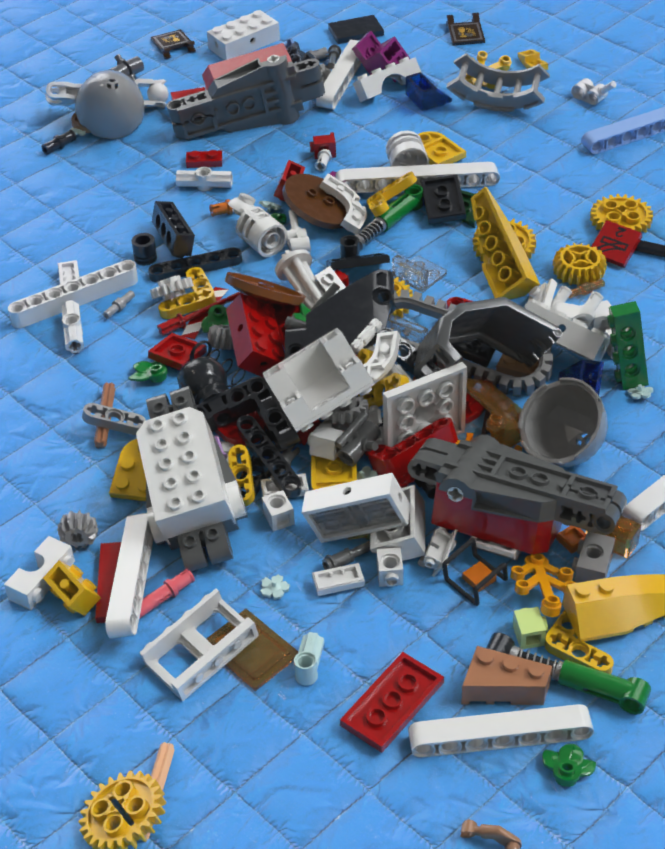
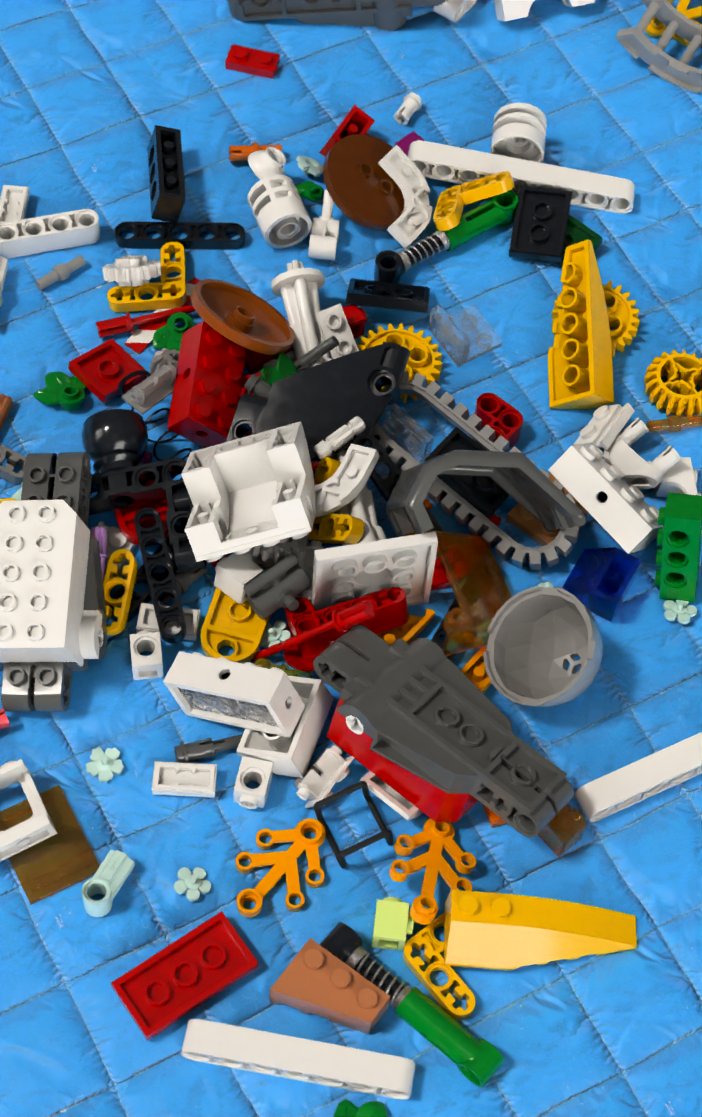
camera: 10 degrees right, 15 degrees up
black piece [131,233,157,266] -> none
white piece [176,167,233,191] -> none
red brick [309,132,336,159] -> none
clear blue slope [406,72,452,111] -> none
yellow plate [418,131,466,165] -> none
orange tile [462,561,497,593] -> none
light grey brick [572,531,616,583] -> none
none -> light grey hinge [121,364,177,415]
none -> light aqua plant [174,867,211,901]
none -> light orange plant [235,818,326,918]
none -> red piece [253,600,375,661]

